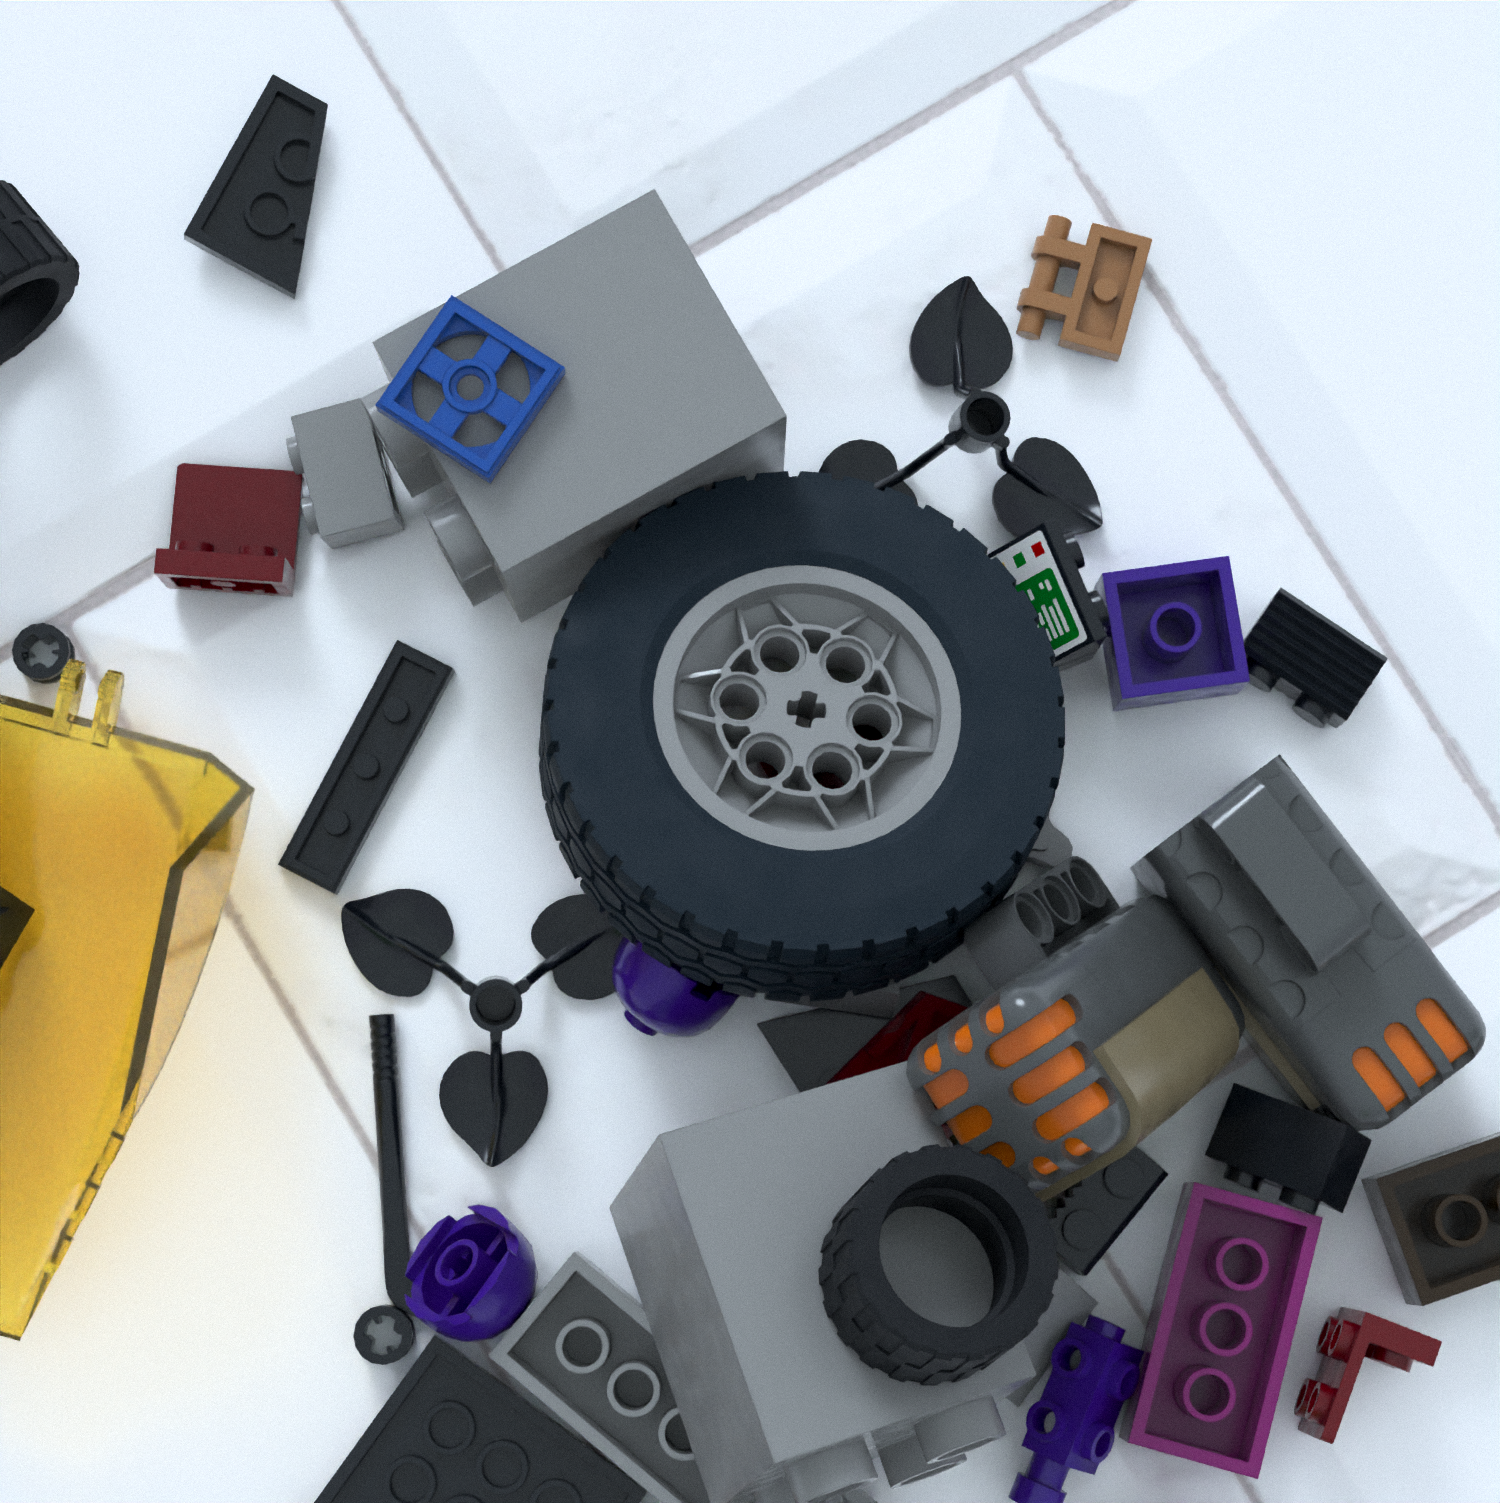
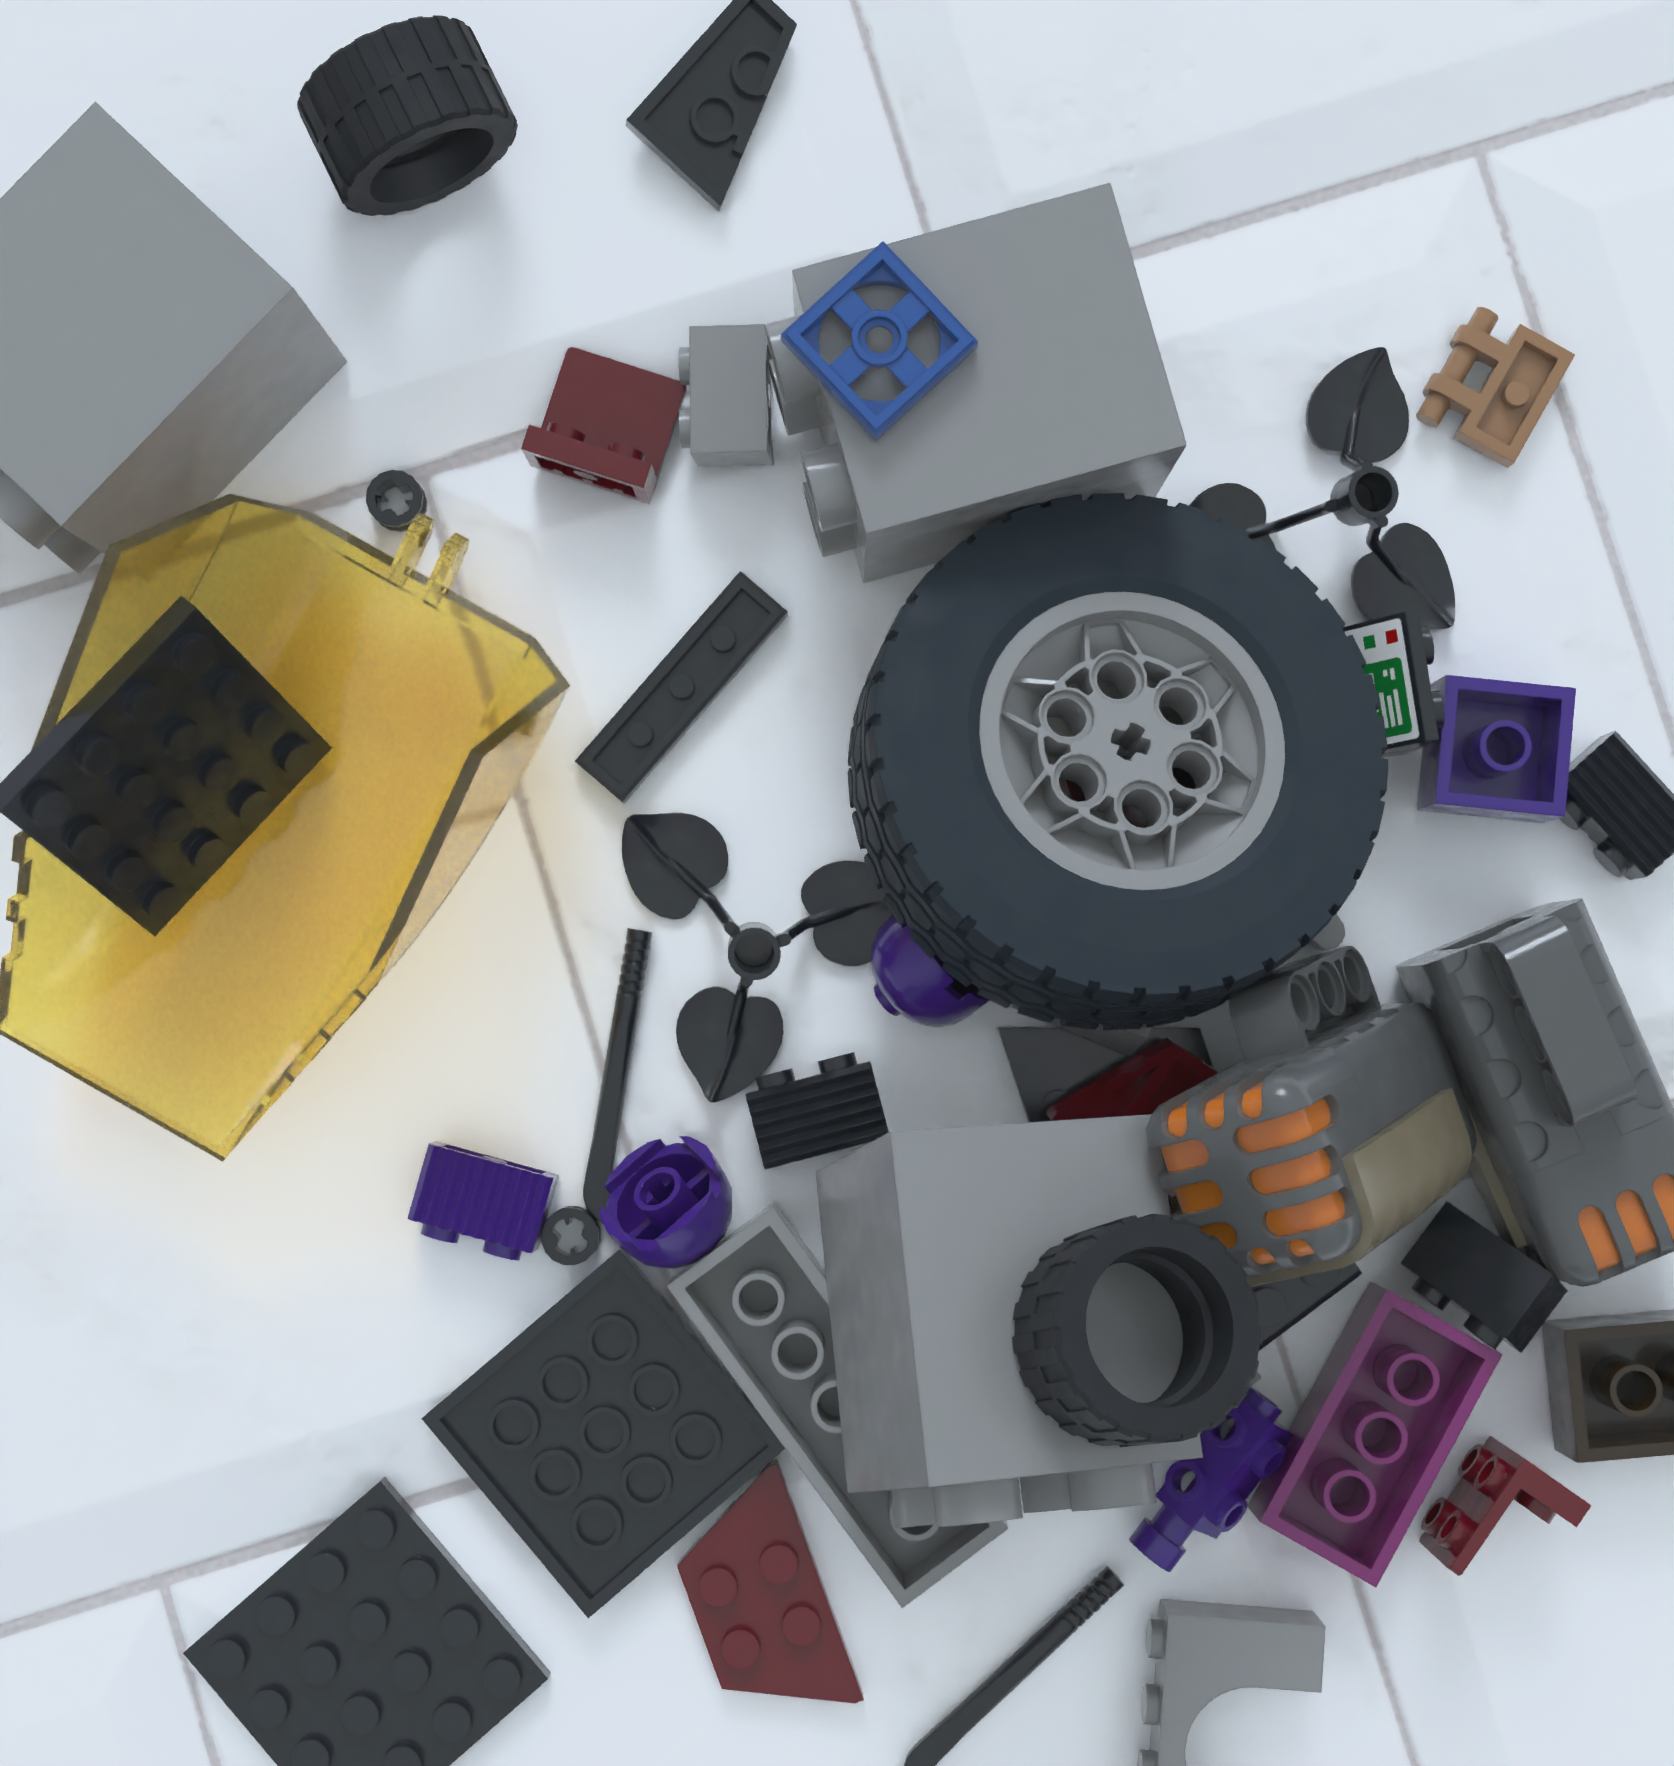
camera: 15 degrees right, 5 degrees up
none -> dark purple brick [407,1141,559,1261]
none -> black brick [745,1052,889,1170]

